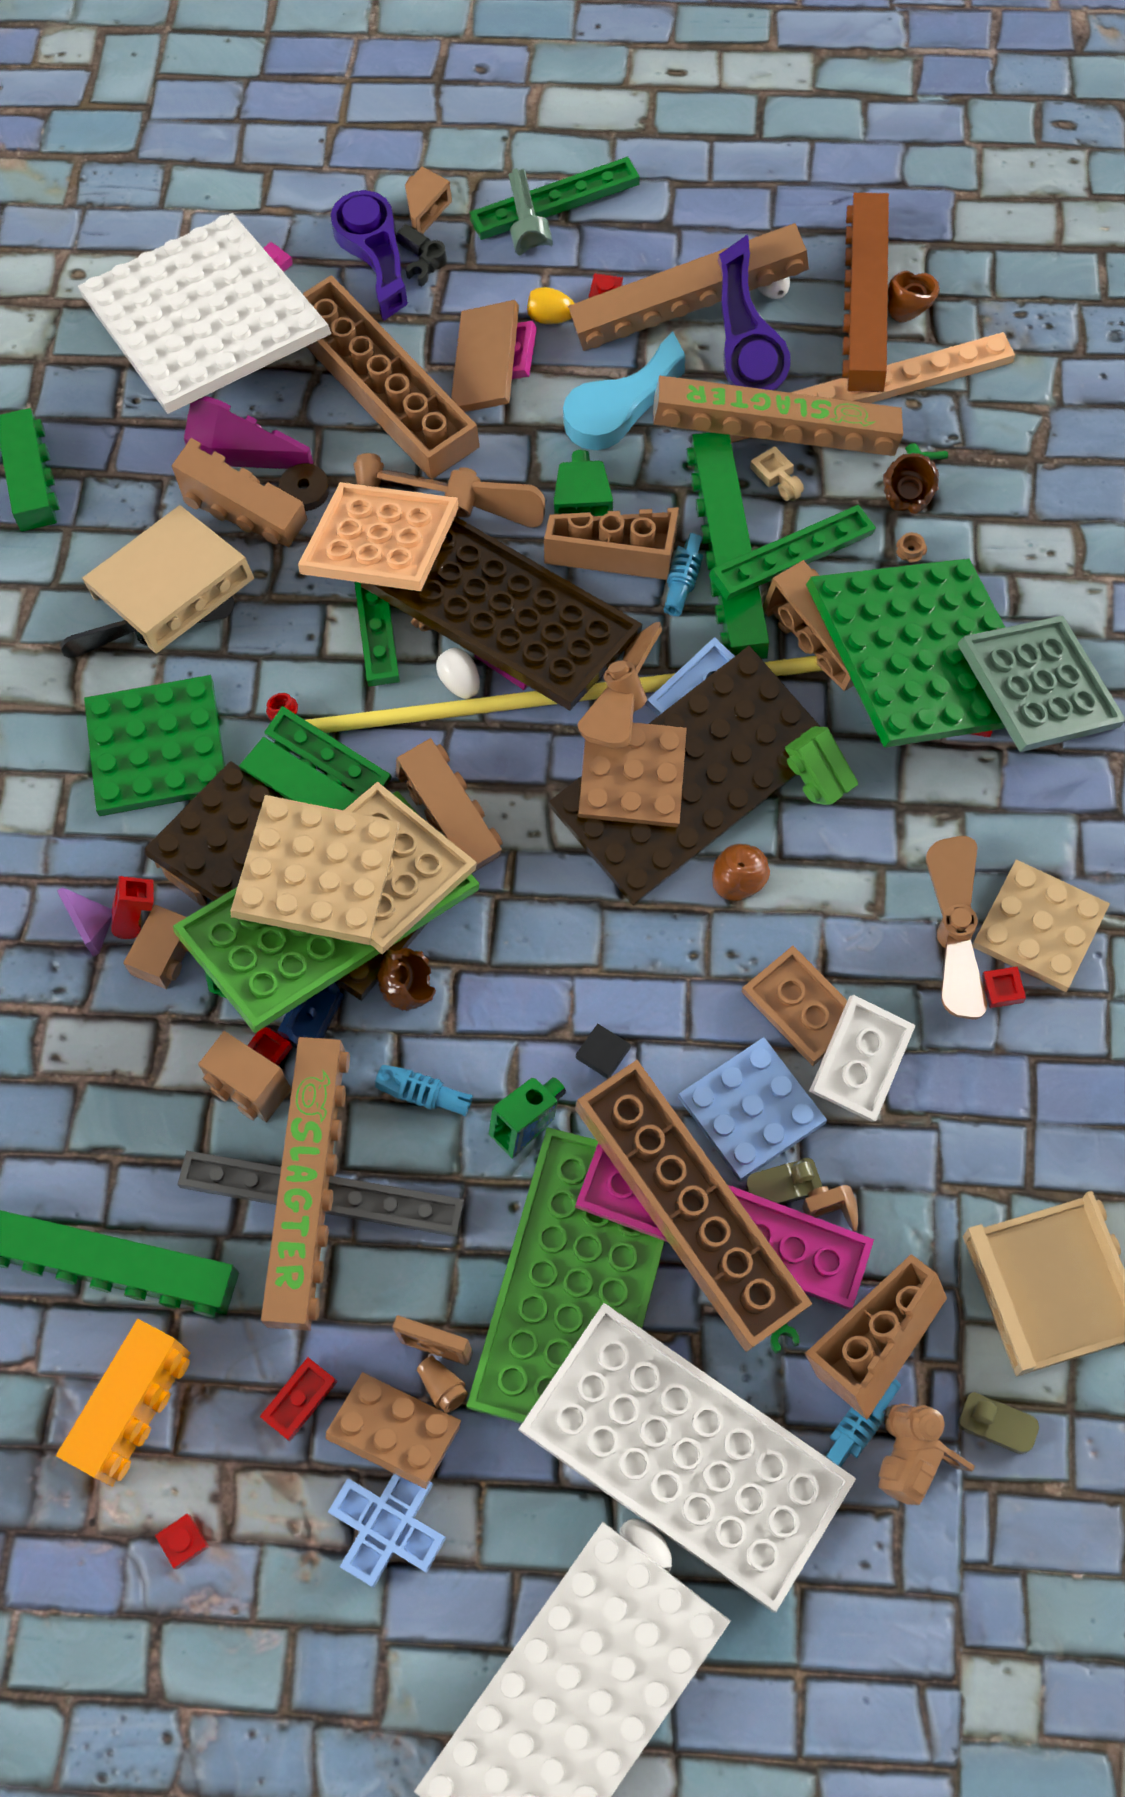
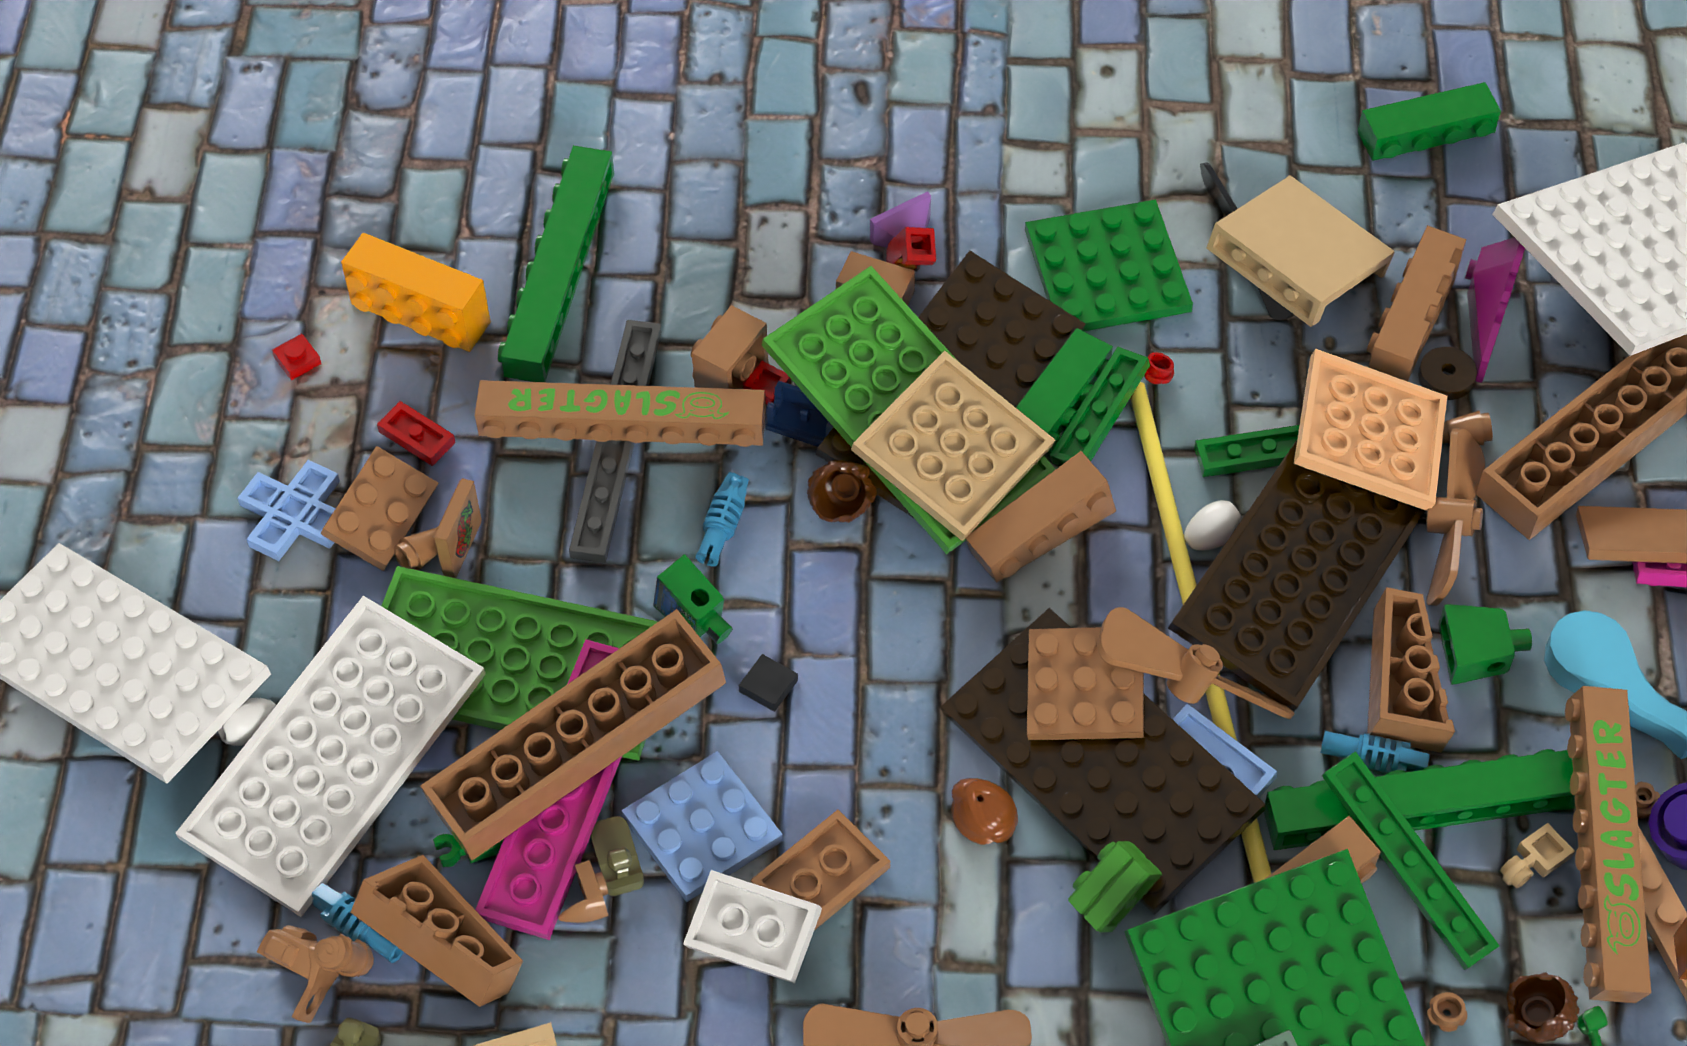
camera: 85 degrees right, 10 degrees down
tan plate [231,795,399,945] -> none

